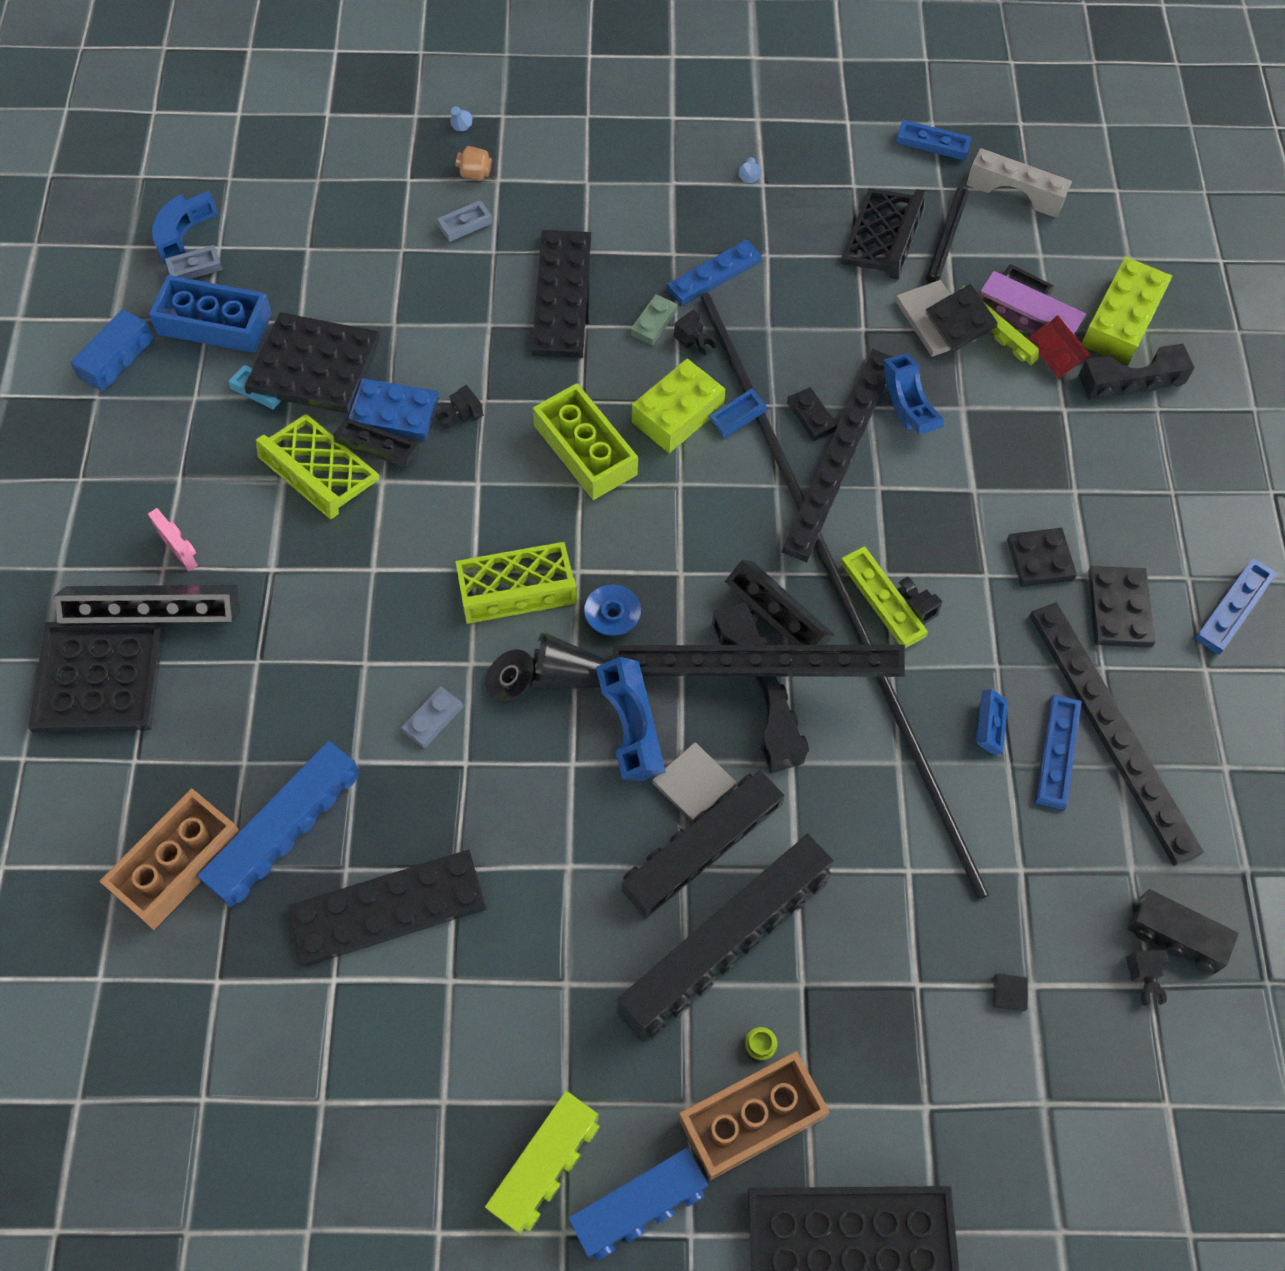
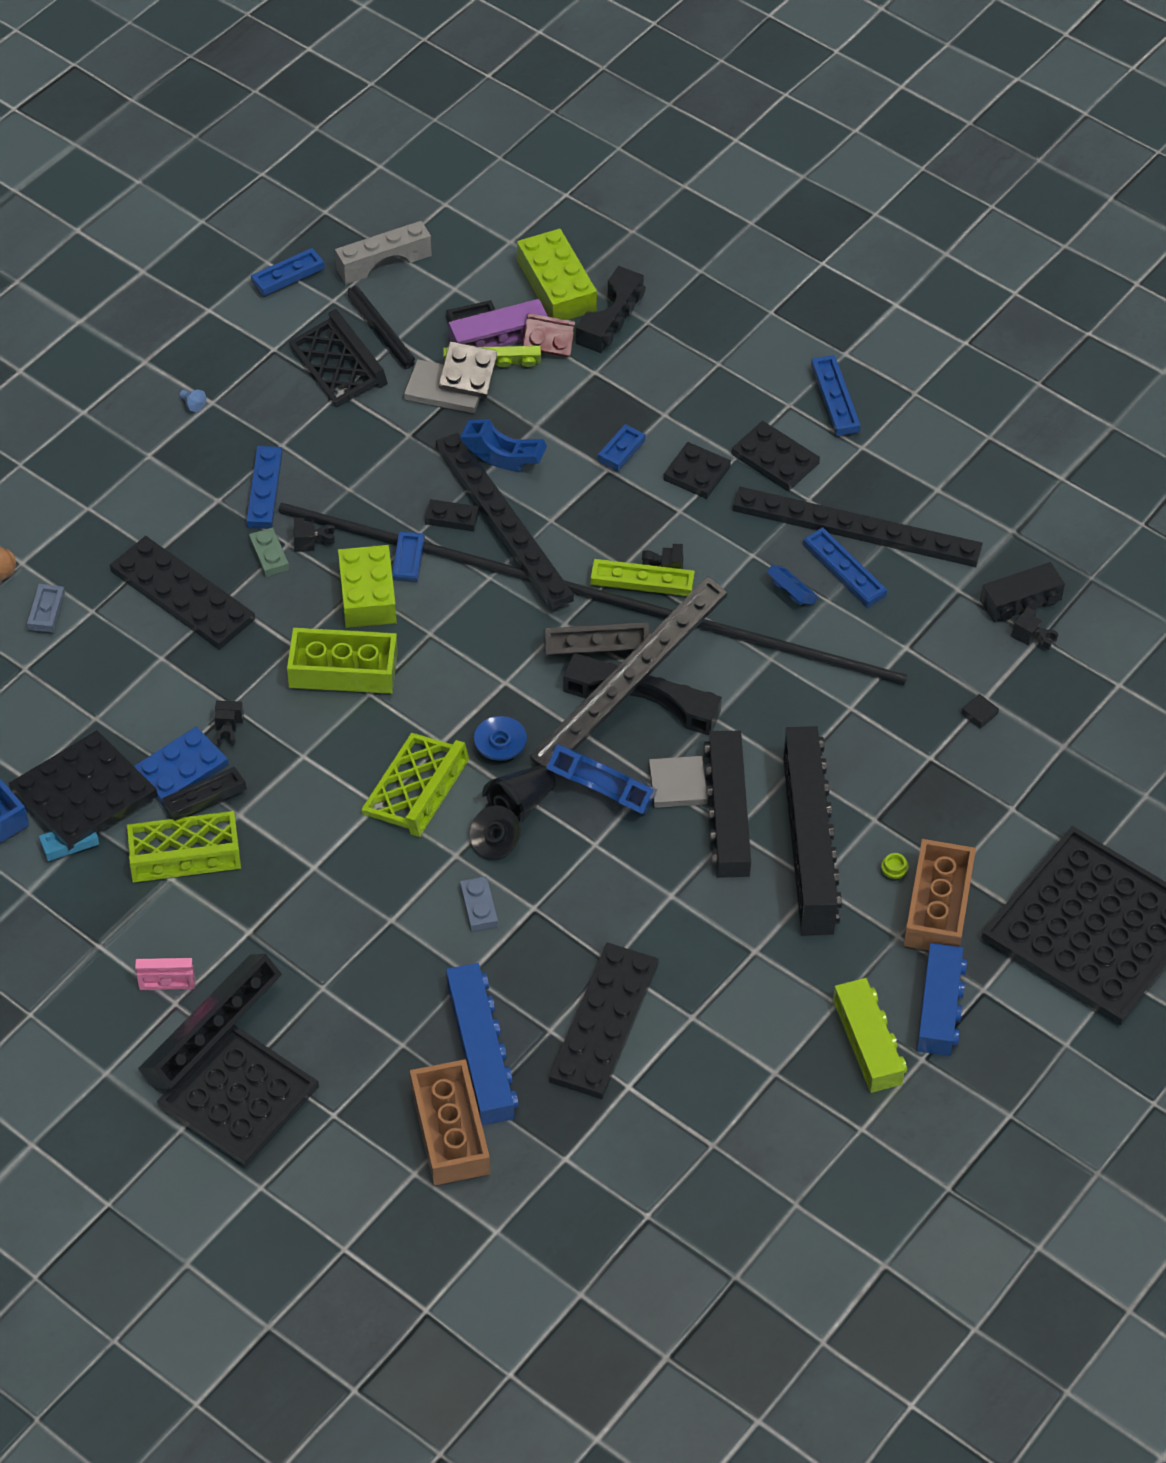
camera: 50 degrees left, 10 degrees down
none -> blue plate [598,424,646,471]

